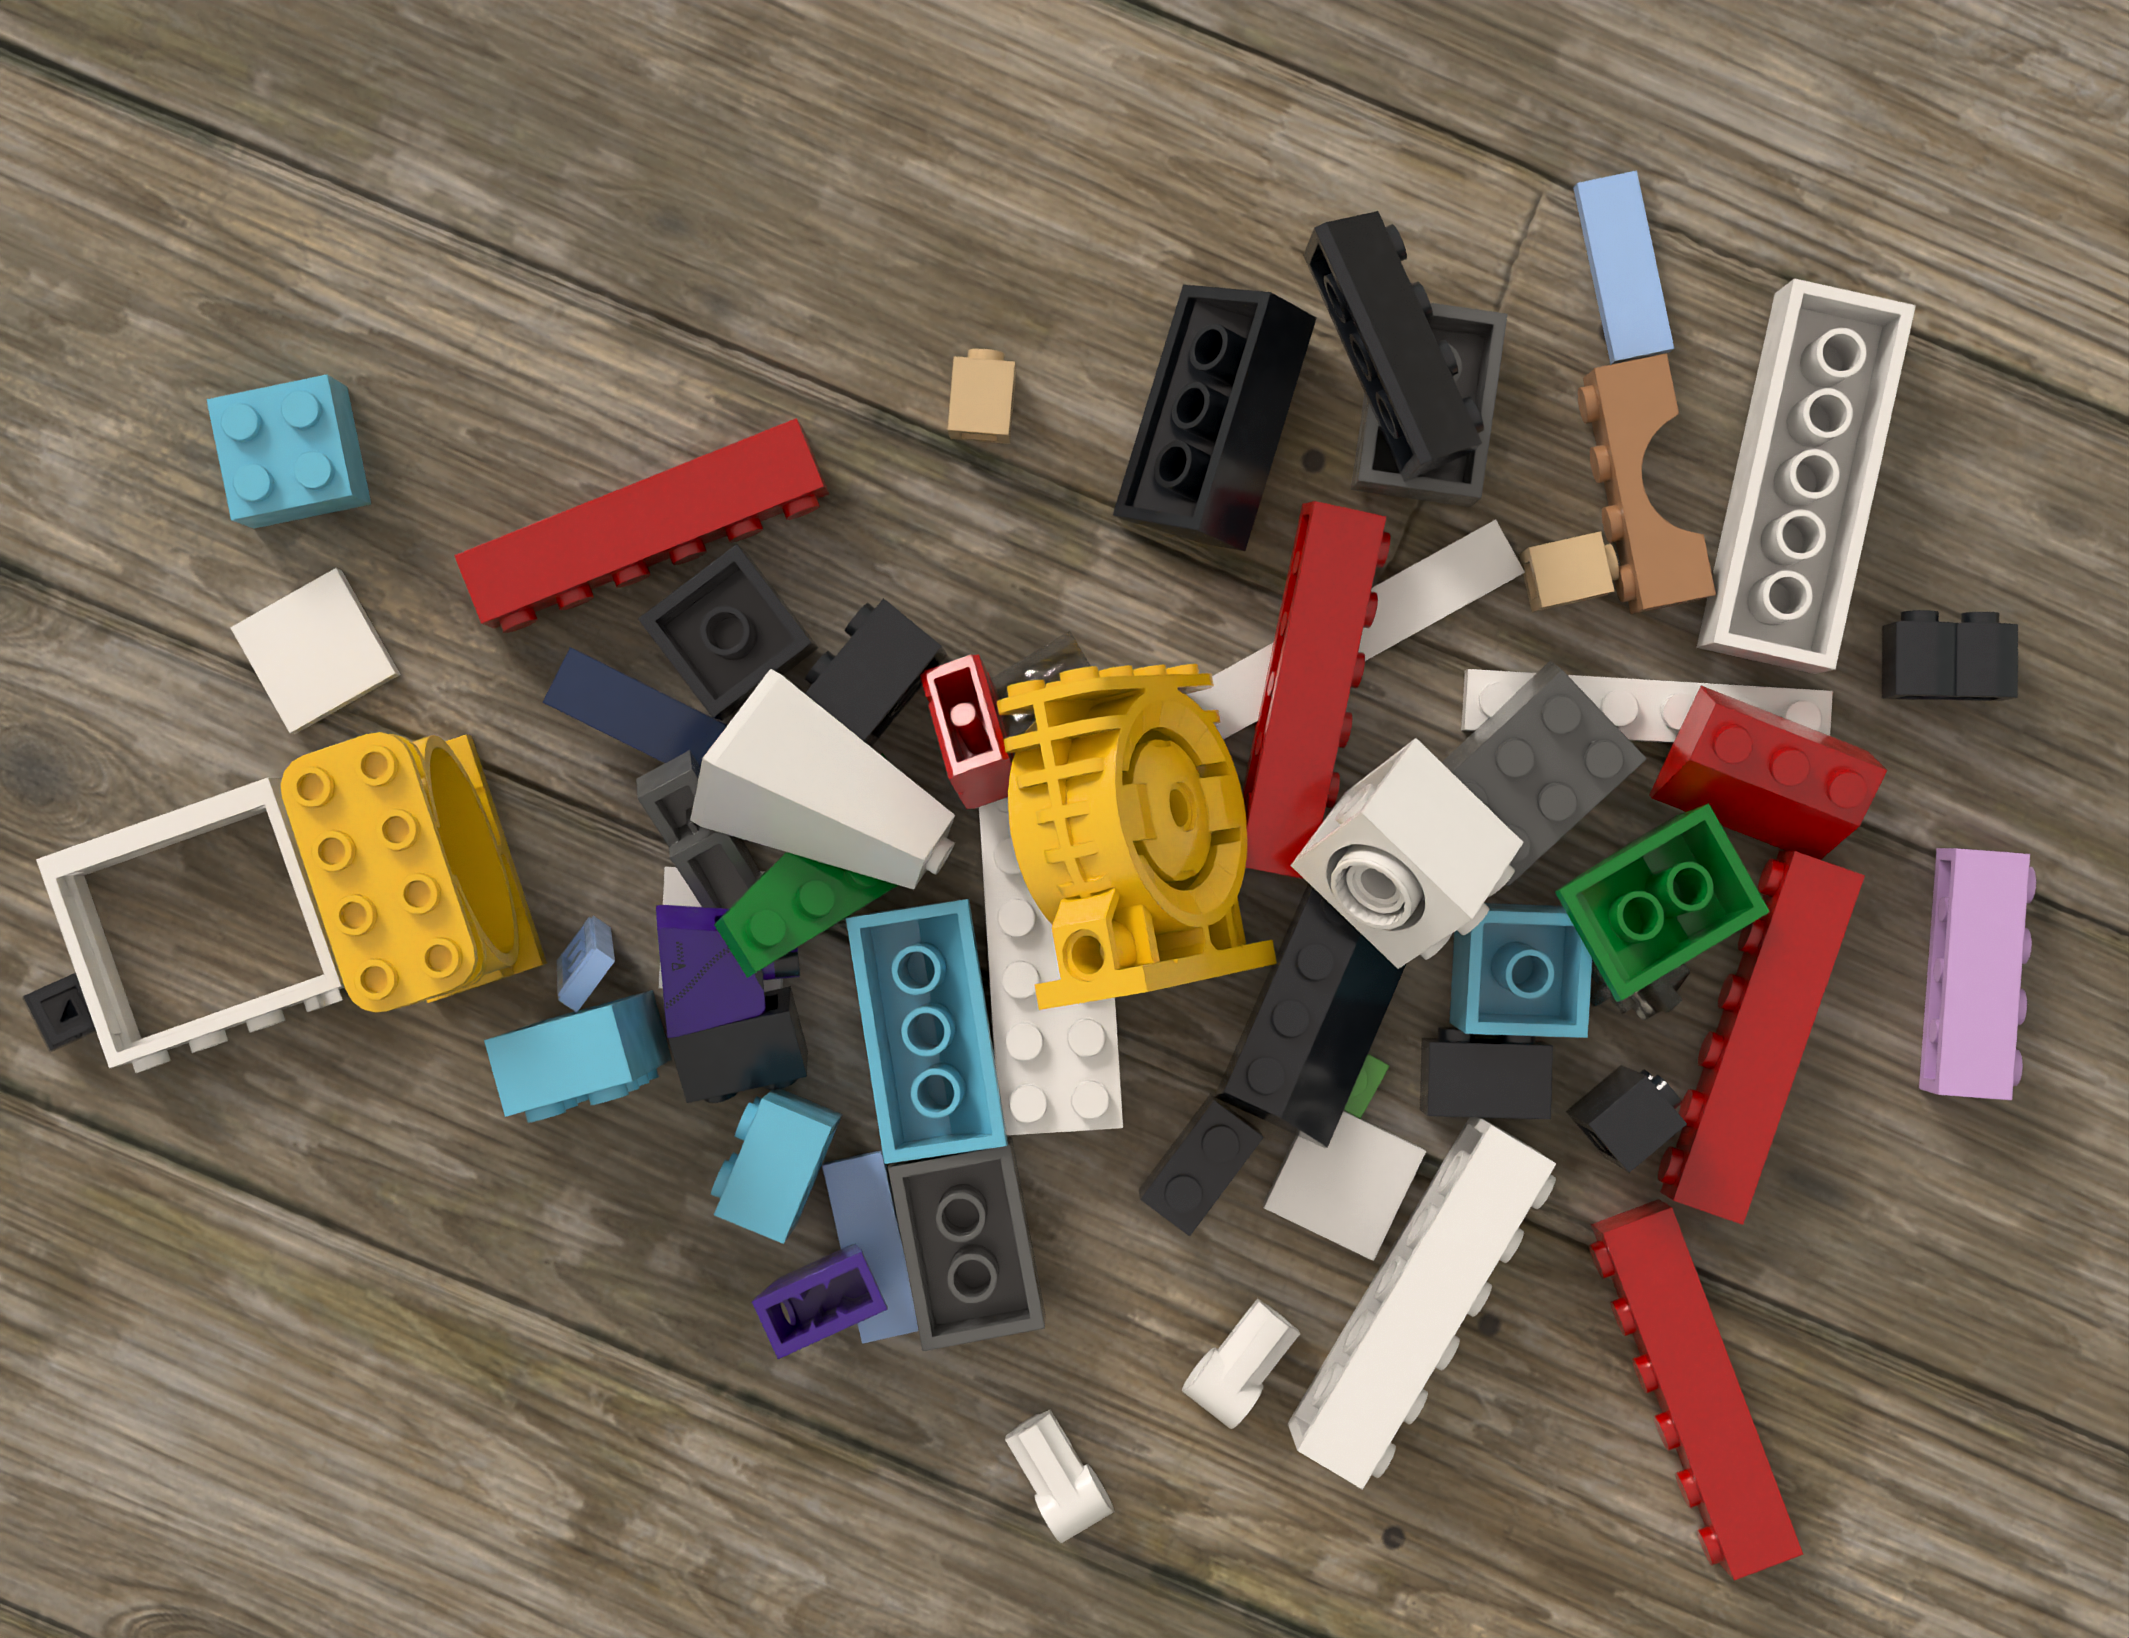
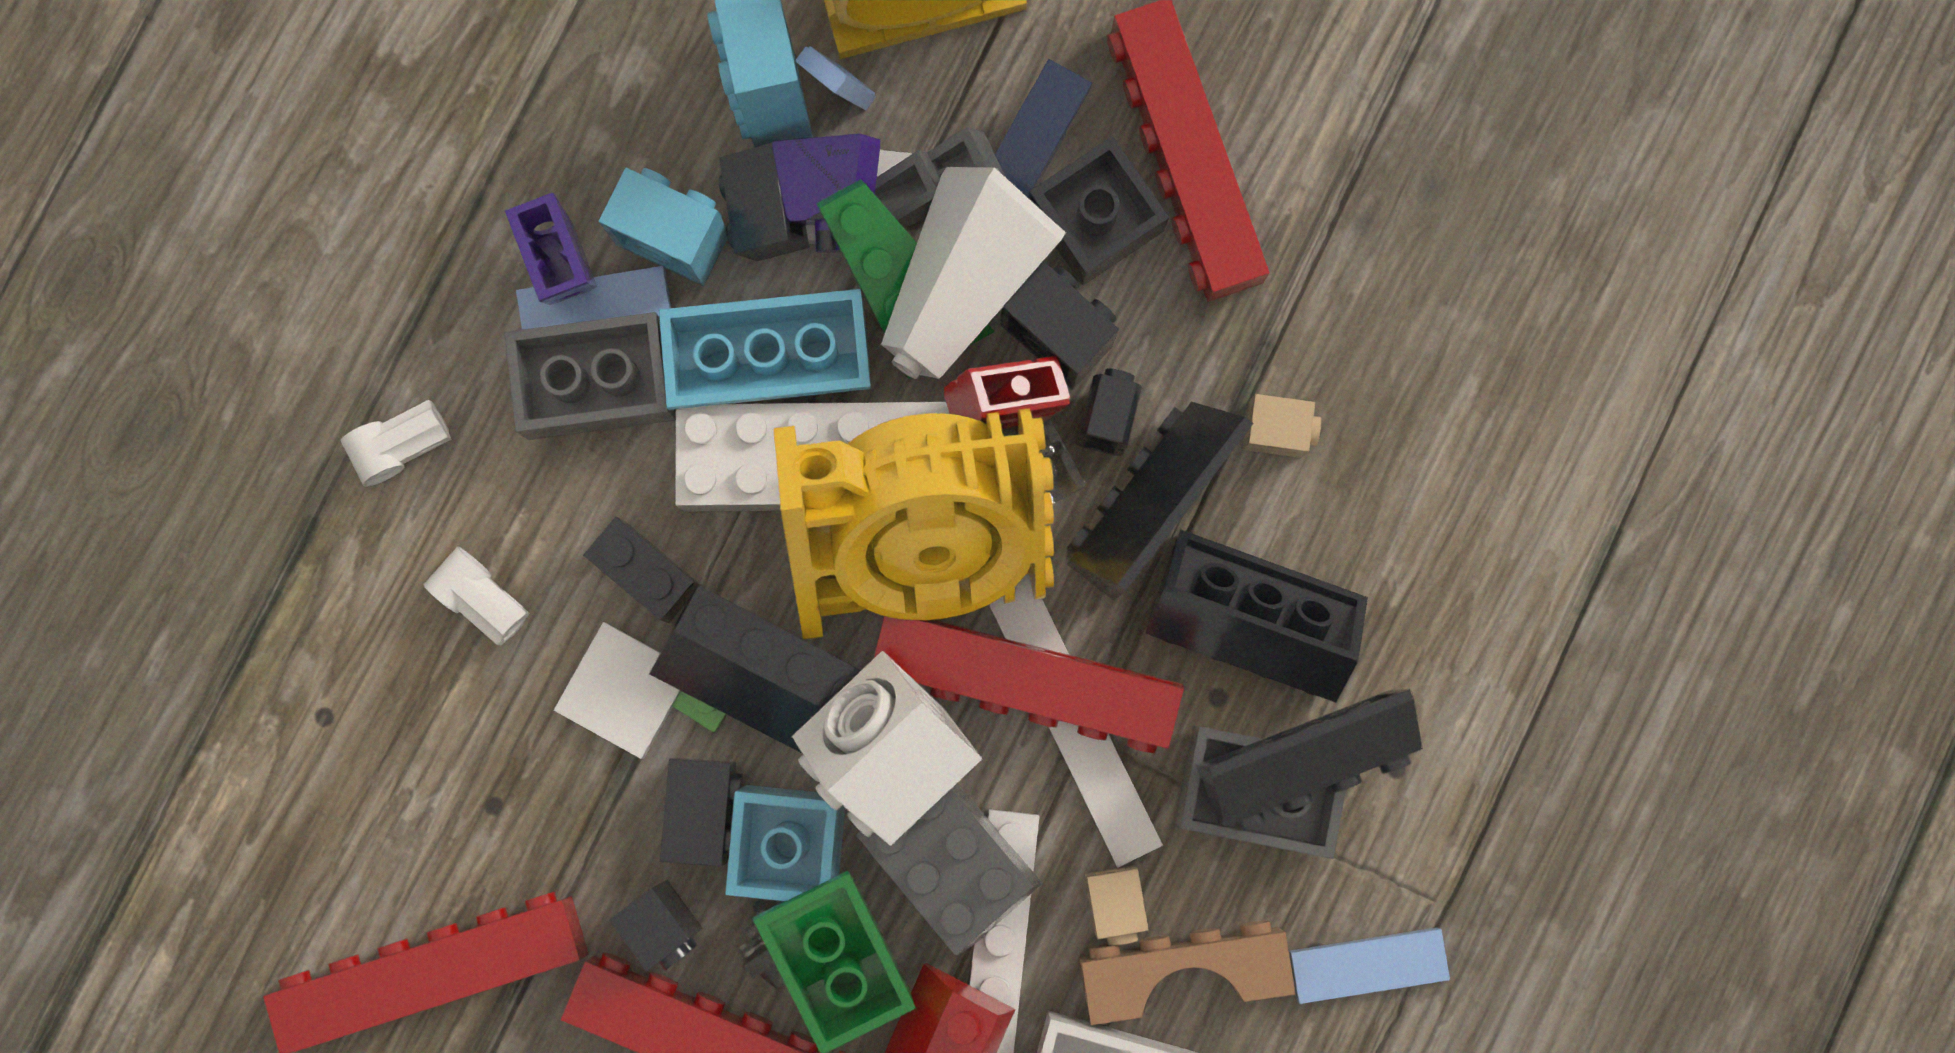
camera: 85 degrees right, 5 degrees down
white brick [1288,1117,1556,1490] -> none
none -> black slope [1066,401,1254,600]
none -> black brick [1075,368,1142,456]

